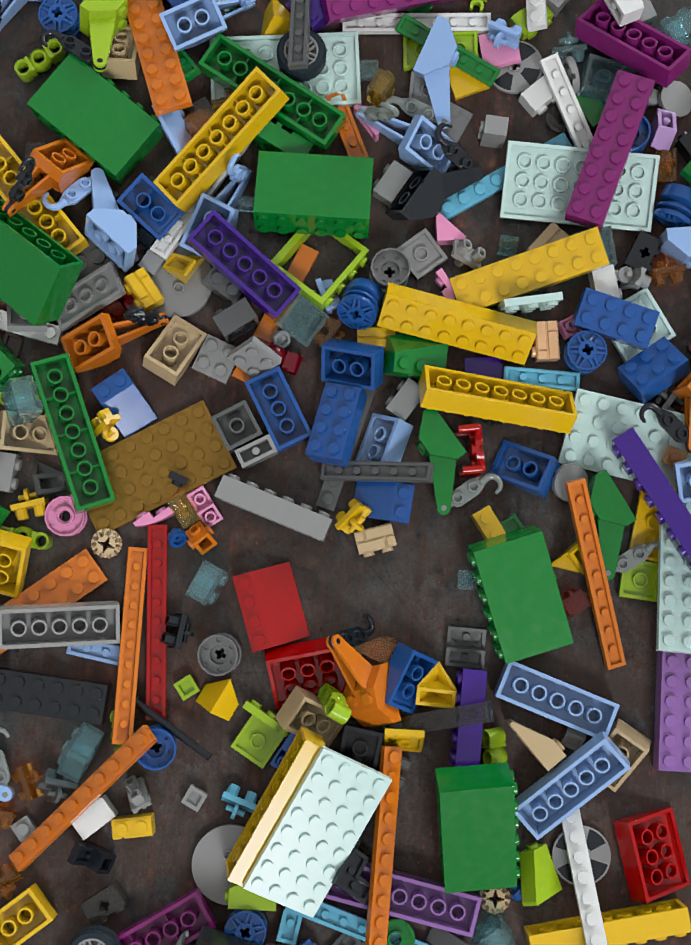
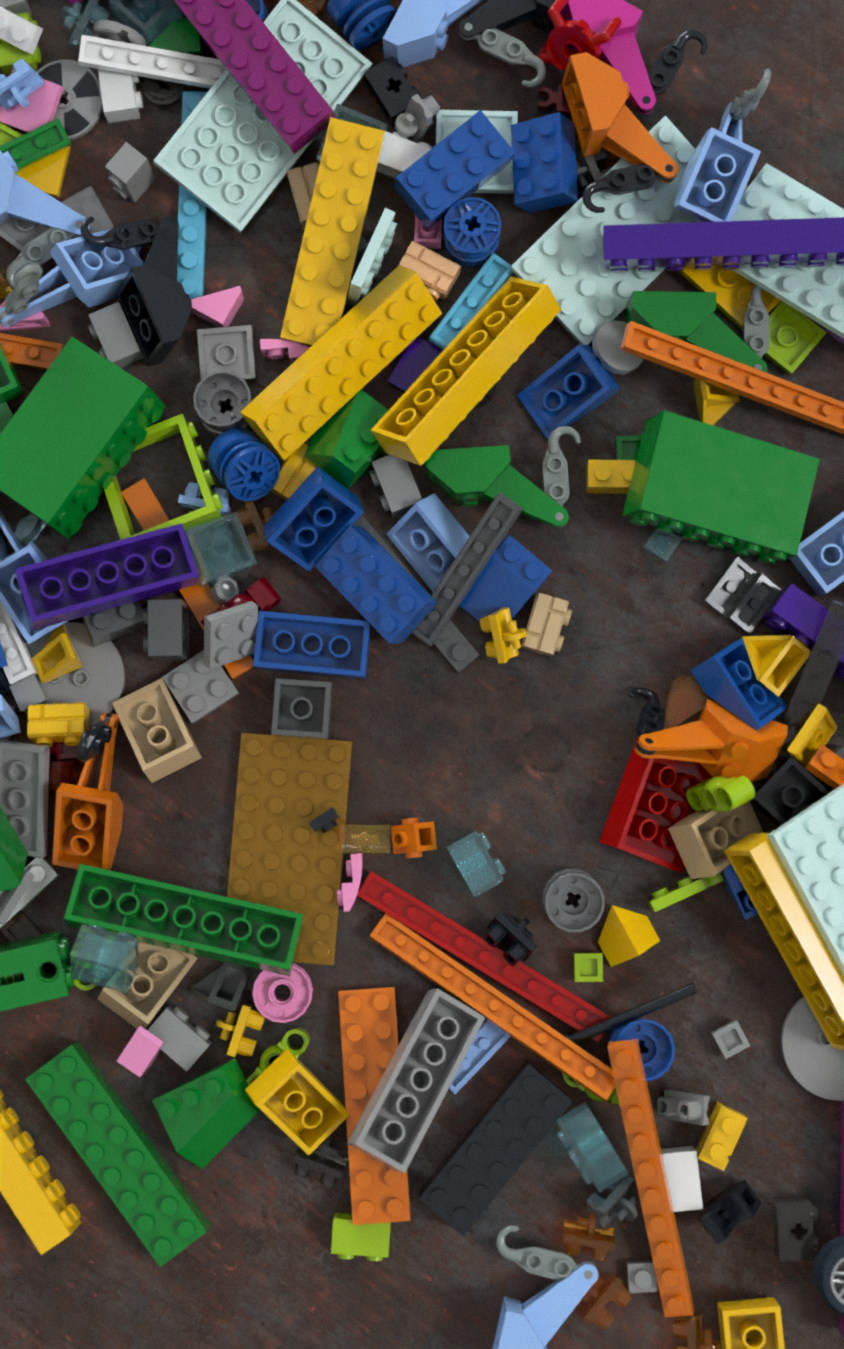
camera: 55 degrees left, 0 degrees up
yellow hips [90,408,121,442] -> none
slope [91,368,158,438] -> none
tan gear [91,528,122,559] -> none
blue tile [167,528,188,548] -> none
bright pink slope [186,485,223,527] -> none
light grey brick [214,473,332,542] -> none
medium azure hips [221,783,258,820] -> none
lime plate [230,715,285,769] -> none
red slope [232,562,310,652] -> none
light grey brick [234,434,279,470] -> none
light grey hips [451,238,486,269] -> none
red plate [454,423,486,478] -> none
clear light blue plate [497,234,519,257] -> none
clear red brick [562,588,591,618] -> none
clear orange hips [648,255,687,287] -> none
clear orange plate [660,444,688,467] -> none

